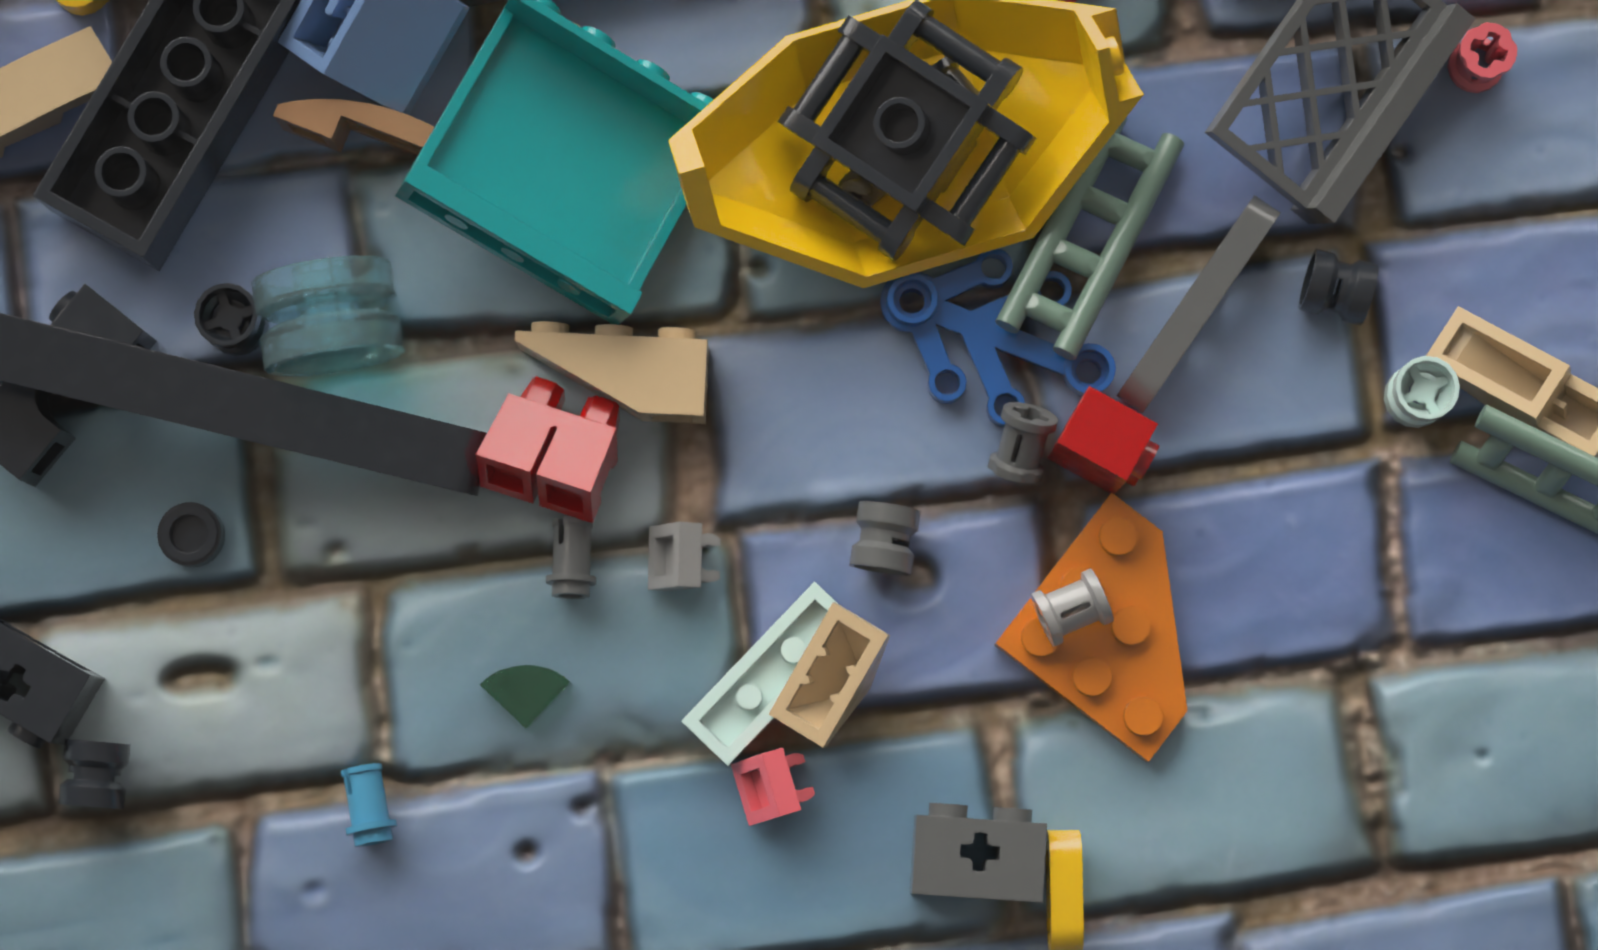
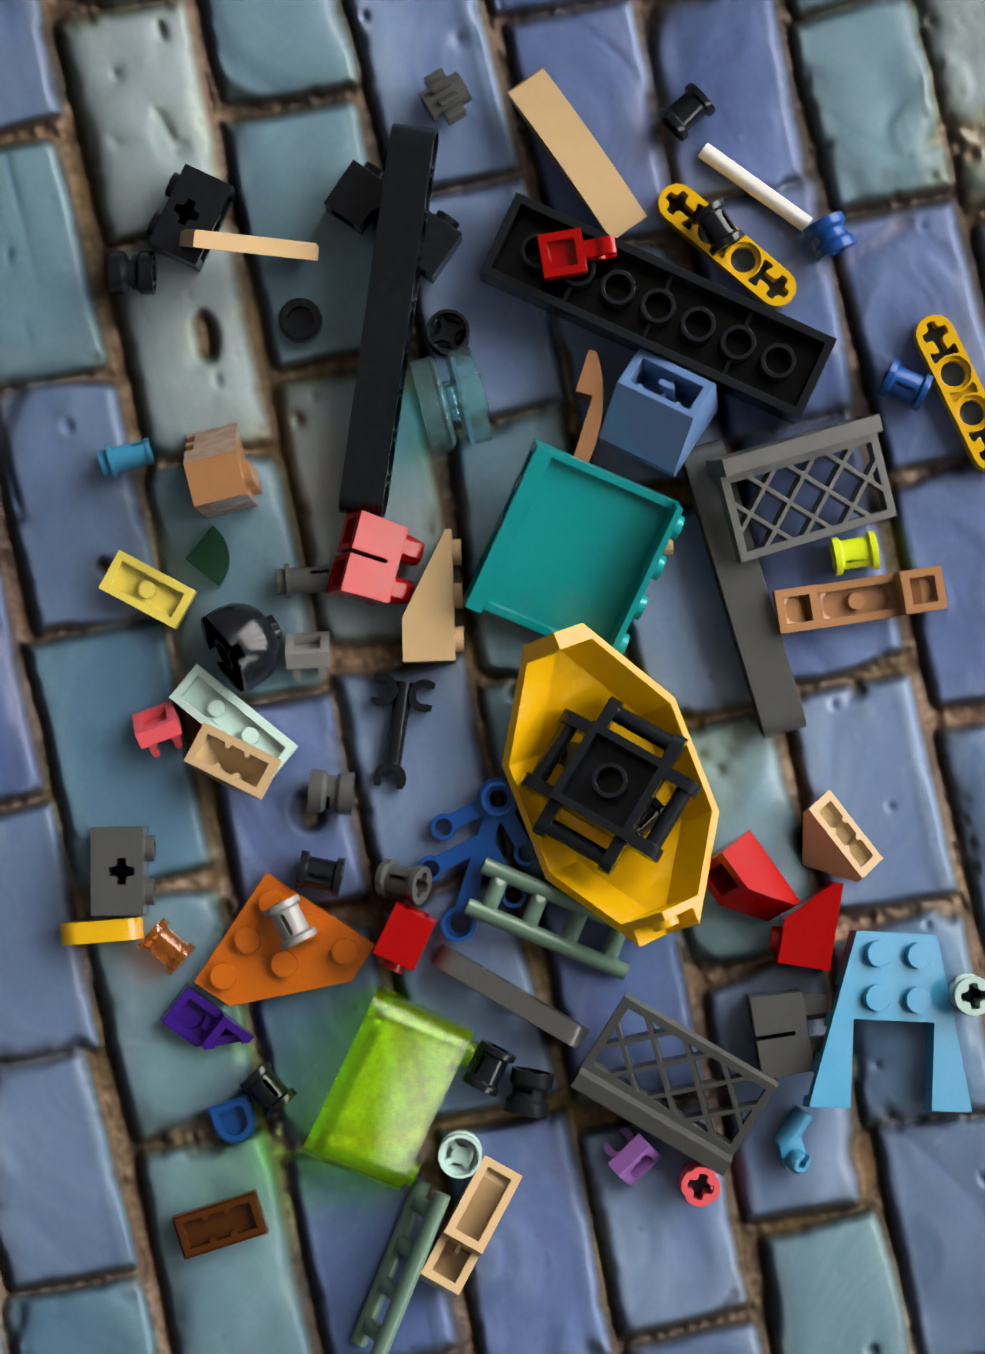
camera: 85 degrees right, 5 degrees up
none -> light yellow plate [98,550,197,630]
none -> clear orange bush [137,918,196,976]
none -> dark purple slope [160,983,254,1050]
none -> reddish brown plate [172,1189,270,1260]
none -> tan tile [179,229,319,261]
none -> medium nougat wedge [183,423,263,519]
none -> black cylinder [201,603,283,692]
none -> blue tile [206,1092,257,1144]
none -> black bush [239,1060,297,1119]
none -> black bush [295,850,346,897]
none -> clear neon green windscreen [301,985,478,1191]
none -> black bar [371,673,436,789]
none -> black bush [462,1039,517,1097]
none -> red plate [537,227,617,281]
none -> medium lavender tile [604,1127,663,1187]

